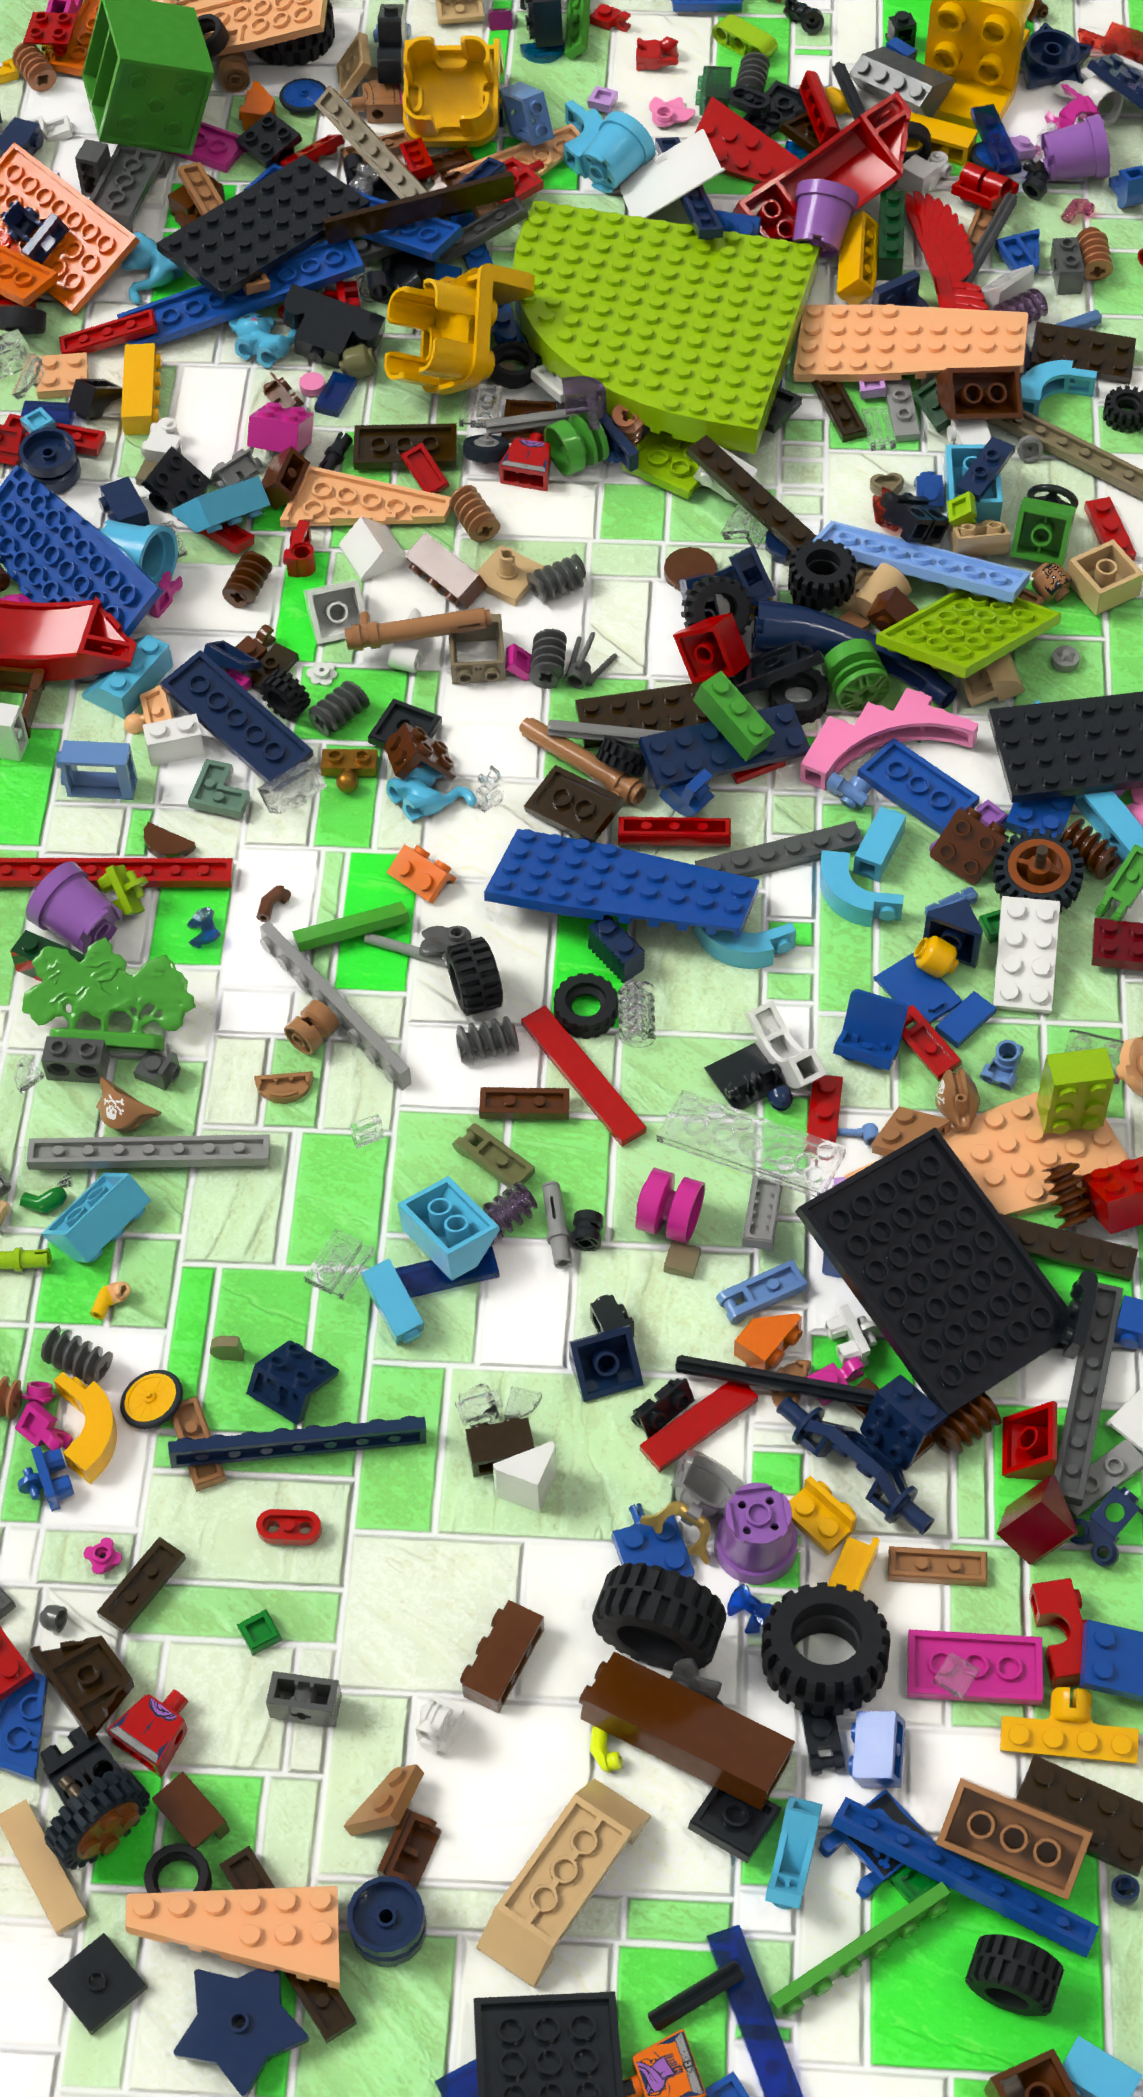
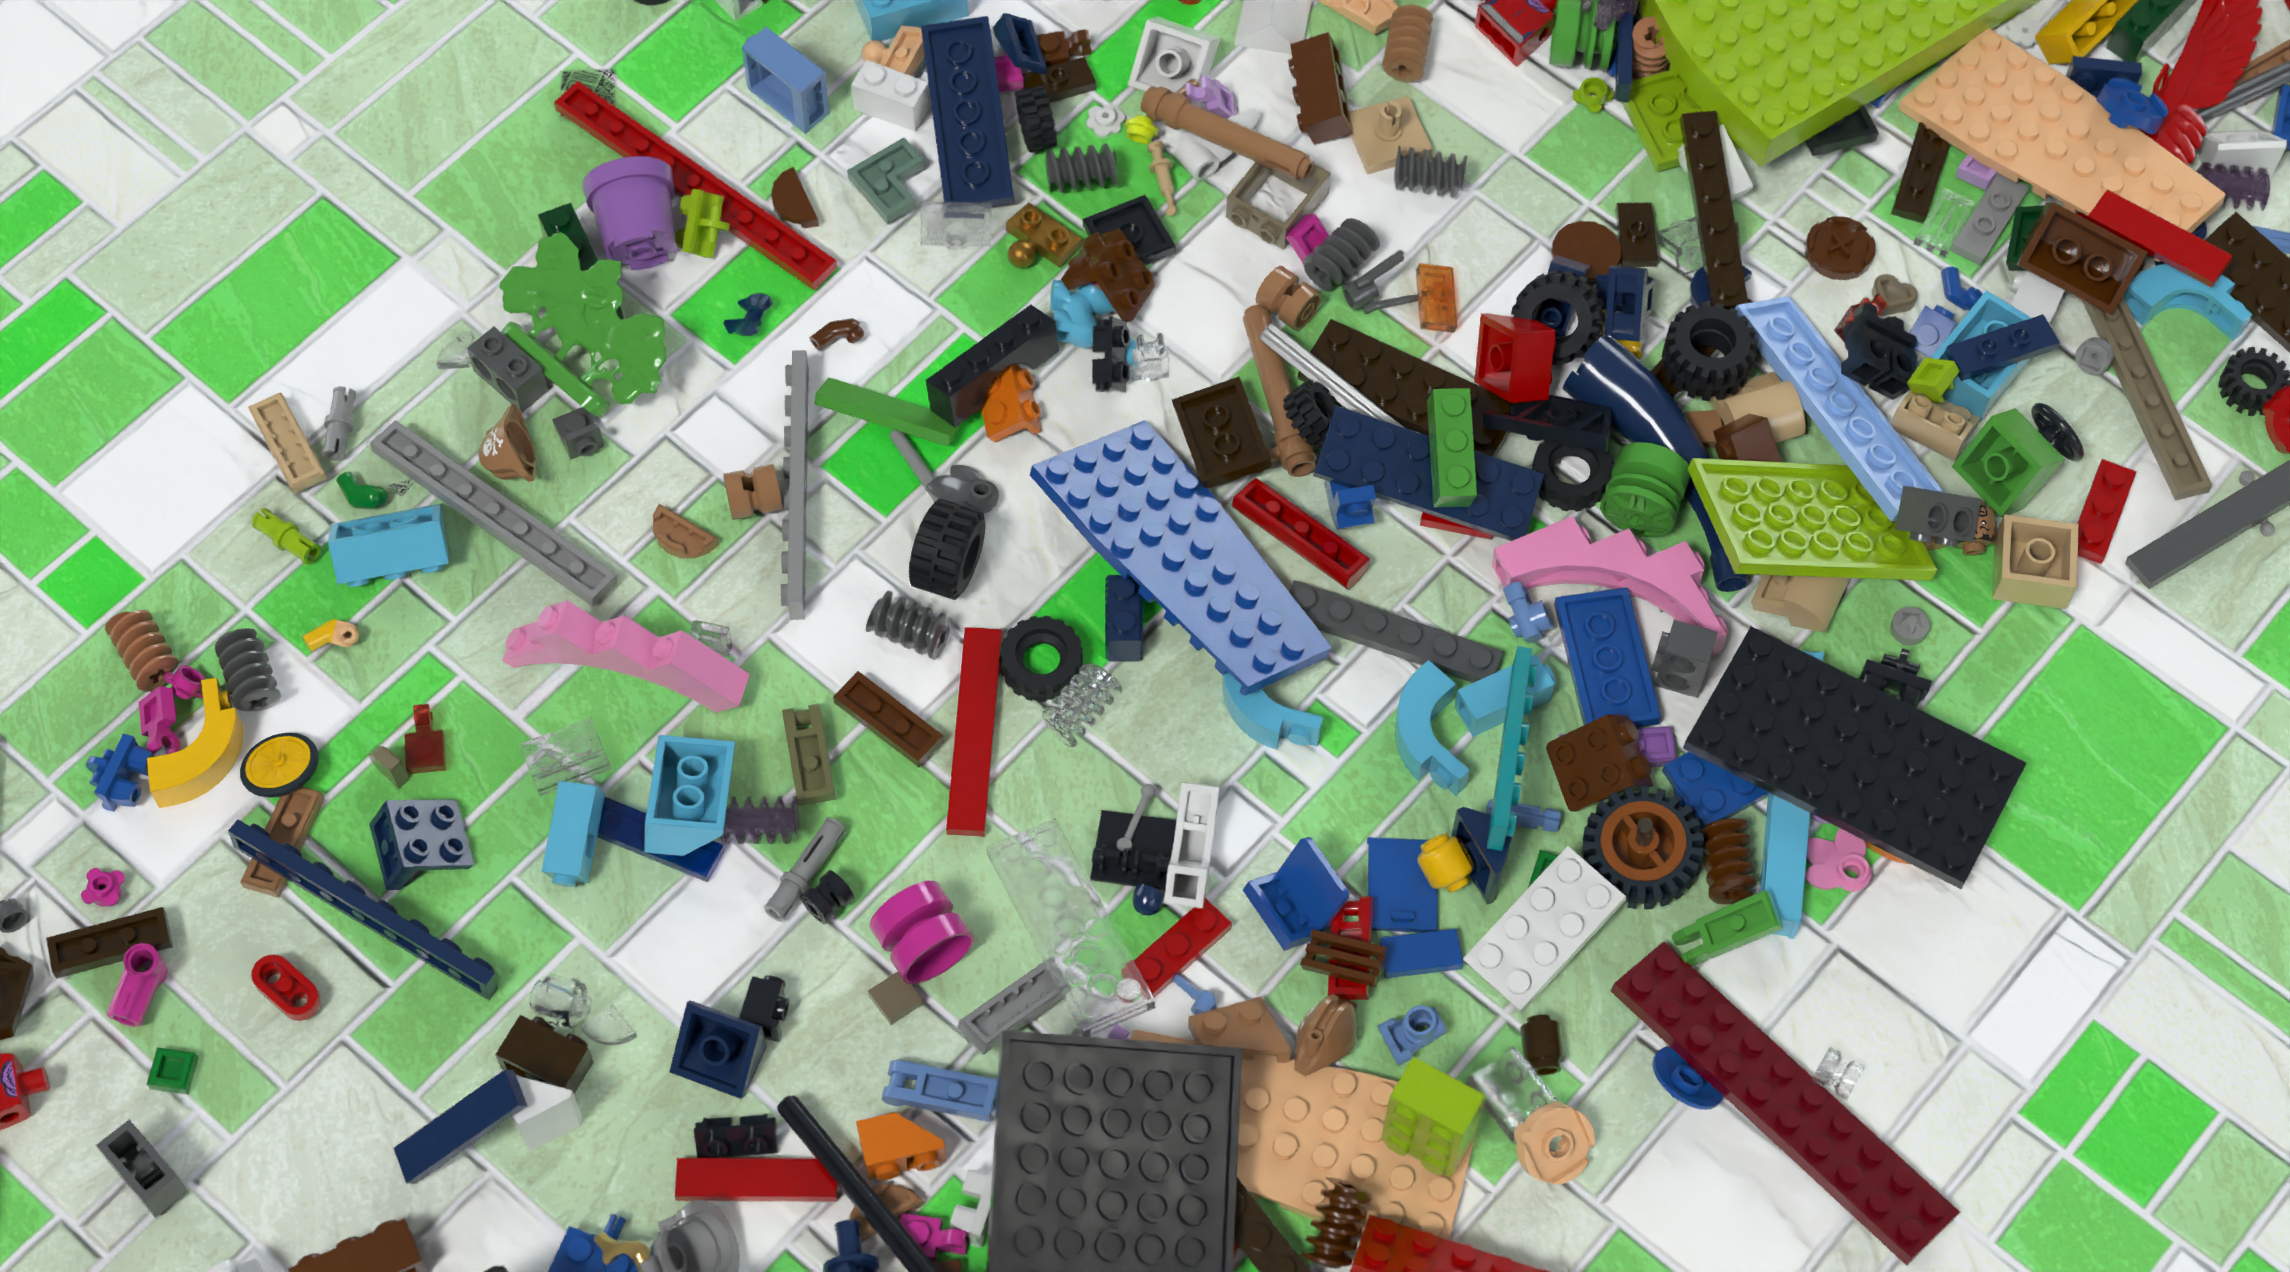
camera: 35 degrees right, 5 degrees up
none -> dark pink piece [106,943,168,1027]
none -> dark blue tile [393,1069,528,1184]
none -> clear red plate [404,704,446,774]
none -> bright pink arch [502,600,750,713]
none -> black arch [925,305,1059,428]
none -> black hinge [1092,316,1130,393]
none -> light grey hinge [1117,784,1156,854]
none -> neon yellow plate [1124,115,1158,144]
none -> tan piece [1147,141,1177,216]
none -> lavender plate [1186,75,1237,119]
none -> medium nougat wheel [1255,265,1322,331]
none -> reddish brown tile [1300,929,1388,987]
none -> clear orange plate [1416,263,1458,333]
none -> teal plate [1487,646,1537,851]
none -> dark brown brick [1520,1015,1564,1076]
none -> lime plate [1572,77,1613,113]
none -> dark brown plate [1615,202,1658,267]
none -> dark grey brick [1651,620,1718,698]
none -> reddish brown tile [1805,216,1876,281]
none -> black hips [1859,648,1932,708]
none -> dark grey brick [1895,486,1981,547]
none -> blue arm [1941,267,1983,311]
none -> white plant [2006,14,2042,48]
none -> red tile [2088,189,2232,288]
none -> blue plate [2096,78,2168,134]

